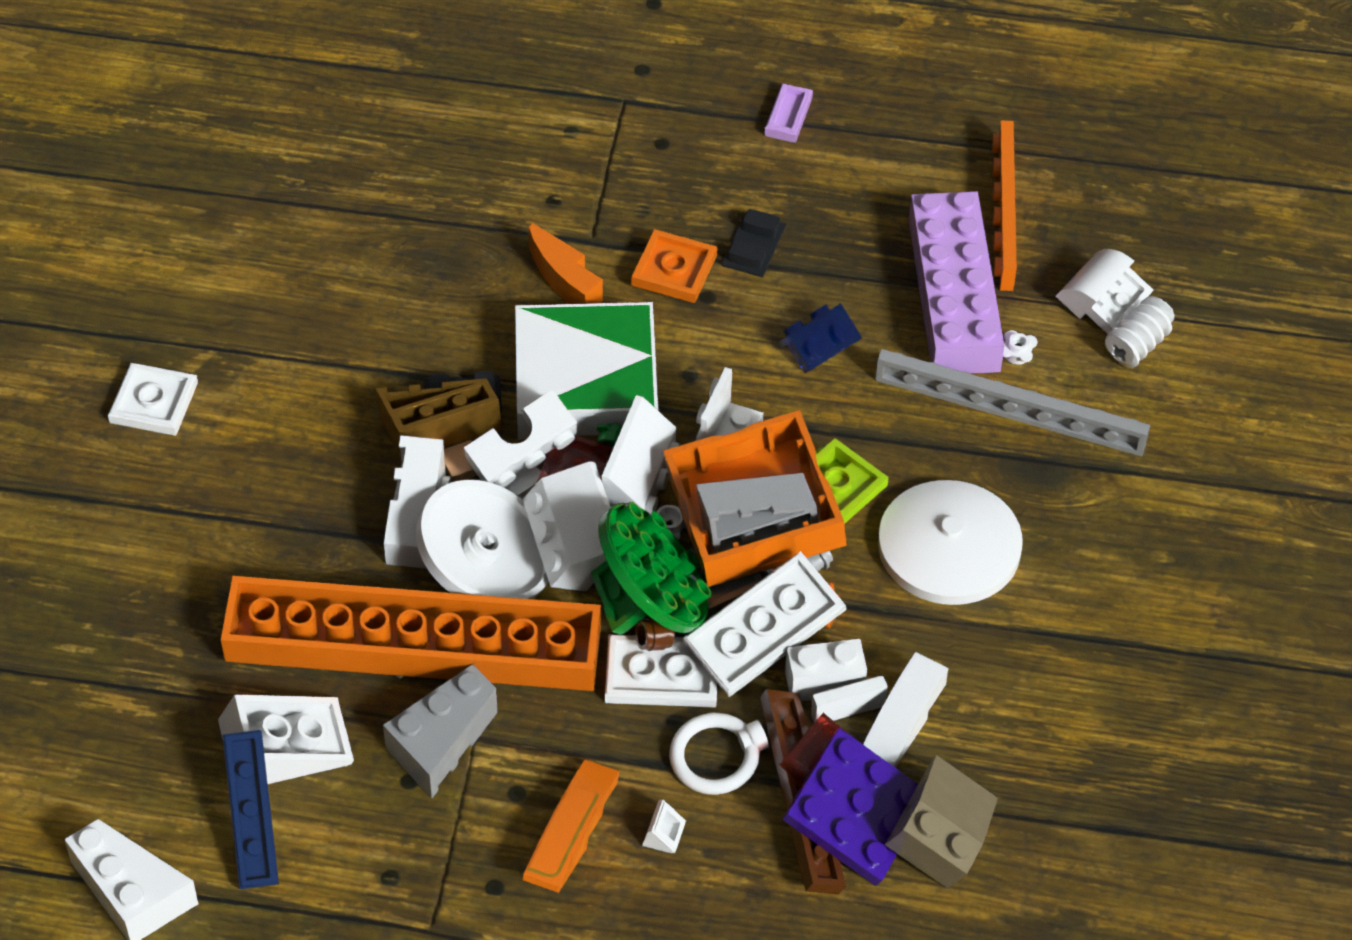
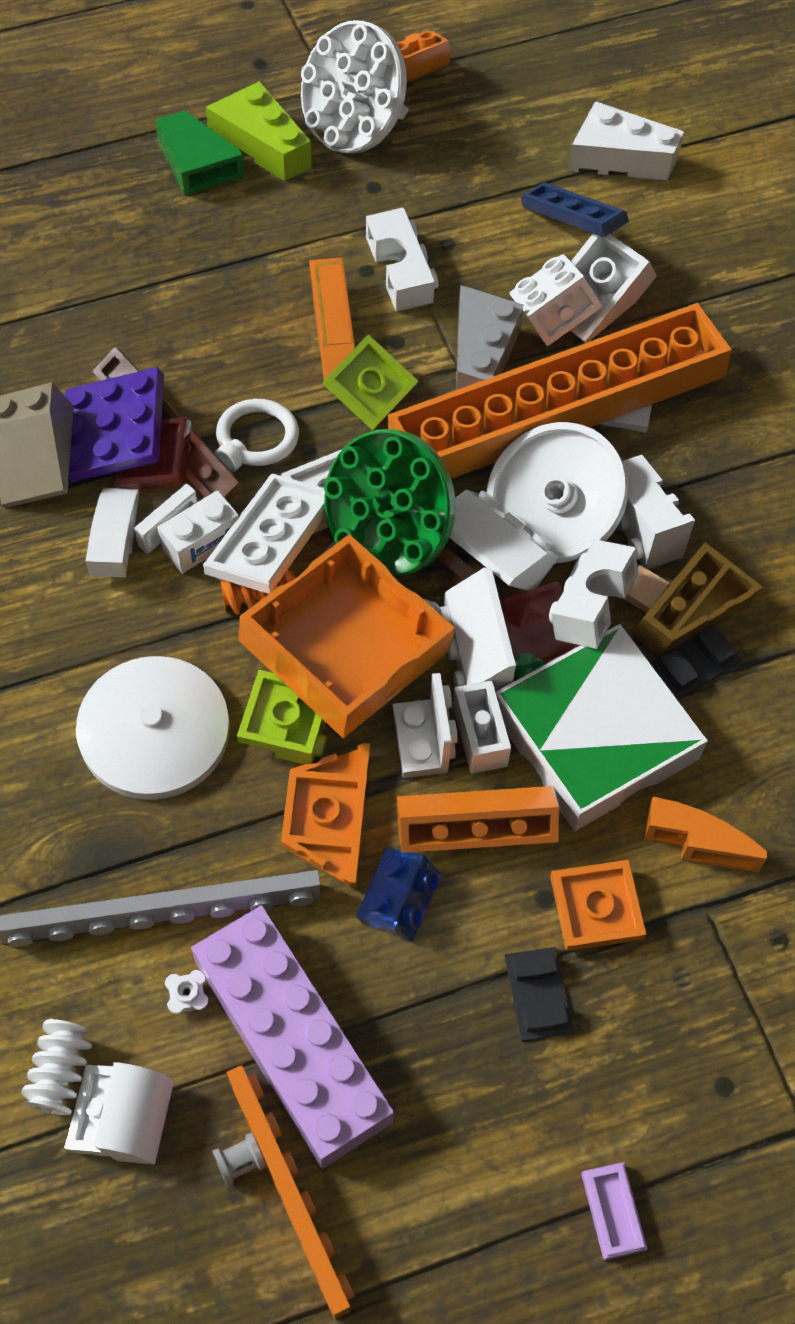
camera: 150 degrees right, 10 degrees up
white slope [642,800,686,853] -> none
light grey wedge [696,473,819,554] -> none
none -> light grey bush [212,1132,266,1187]
none -> orange wing [281,743,370,888]
none -> lime plate [322,334,418,430]
none -> white arch [366,207,438,312]
none -> orange brick [397,786,559,853]
none -> white brick [453,680,511,774]
none -> white bracket [510,254,603,346]

